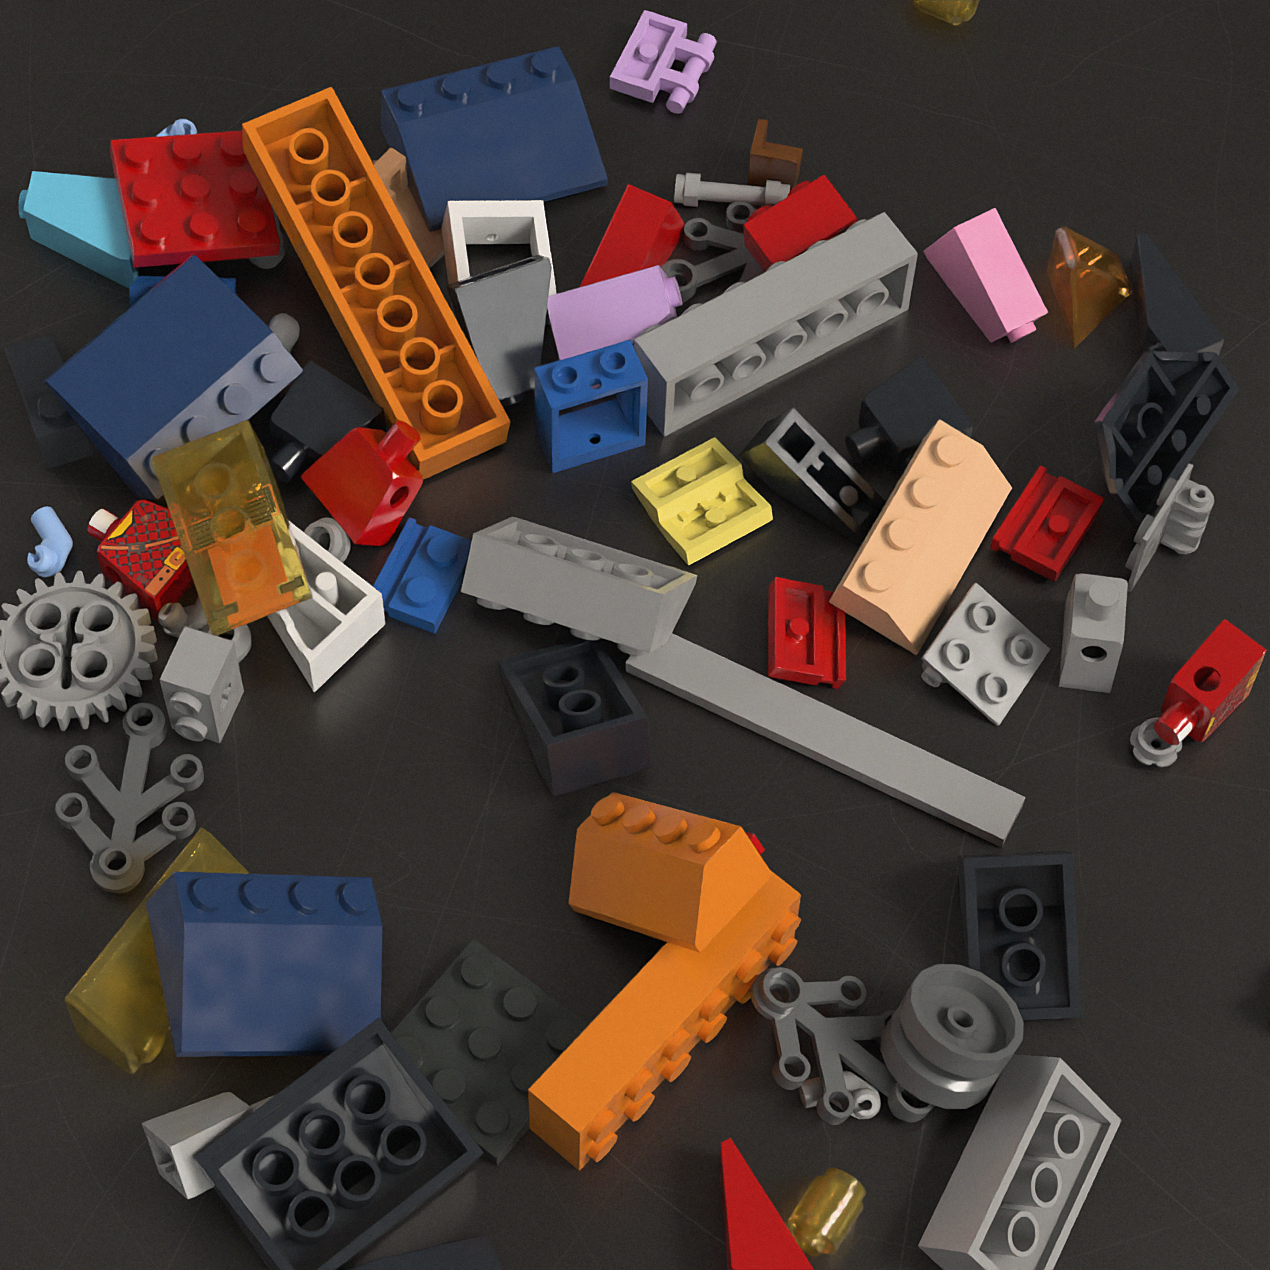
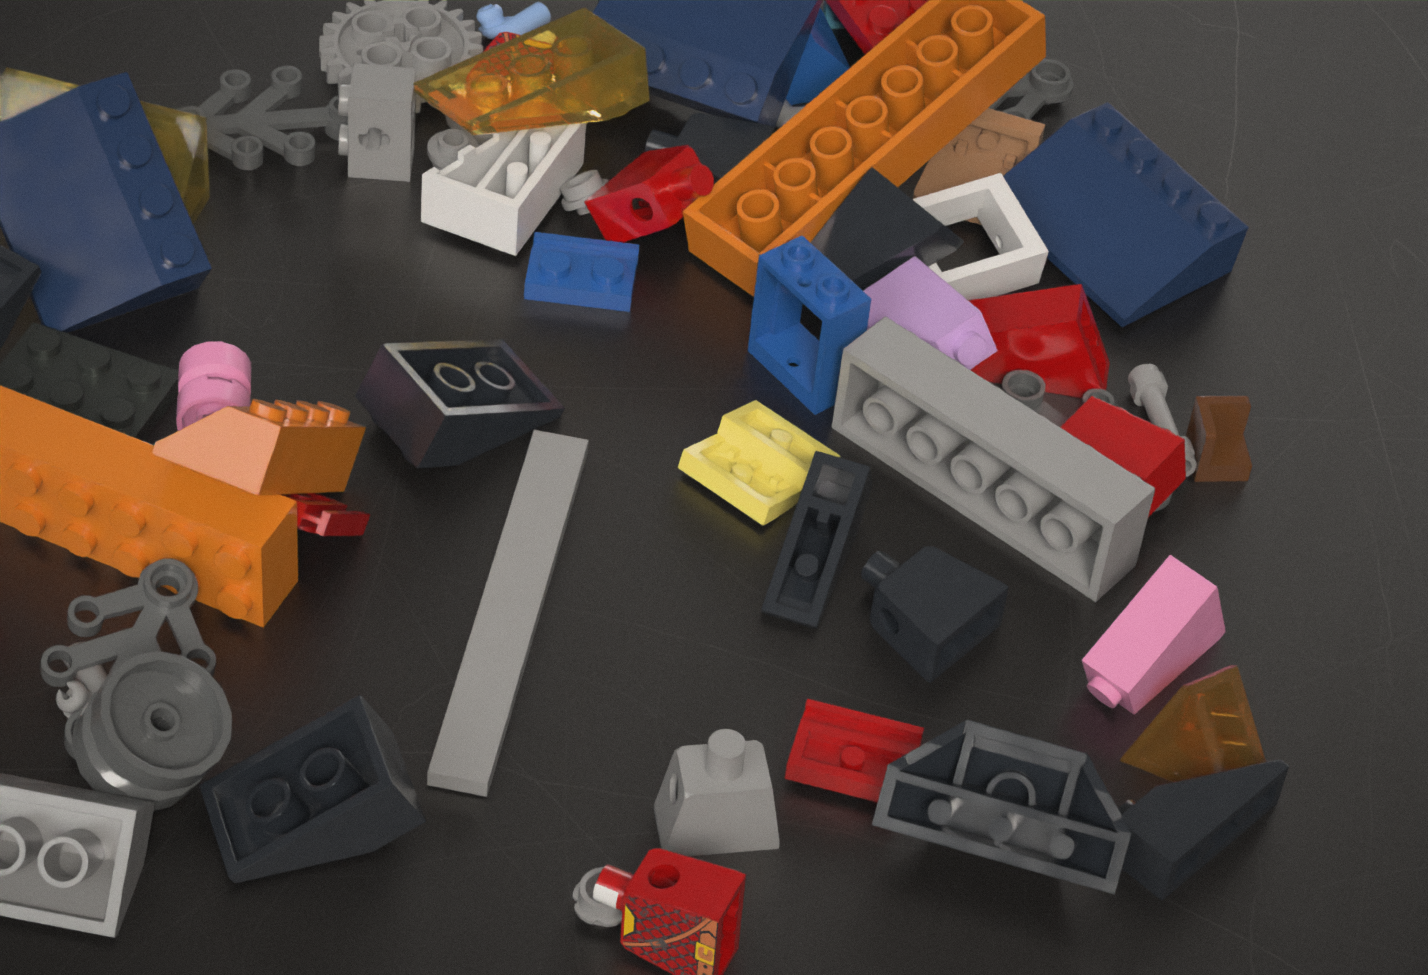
camera: 70 degrees right, 15 degrees down
light grey slope [461,516,698,656] -> none
lavender plate [610,10,717,114] -> none
red plate [768,577,846,689] -> none
light nougat slope [829,419,1012,655] -> none
light grey hinge [921,583,1050,726] -> none
light grey hinge [1125,464,1214,592] -> none
none -> bright pink wheel [176,342,252,431]

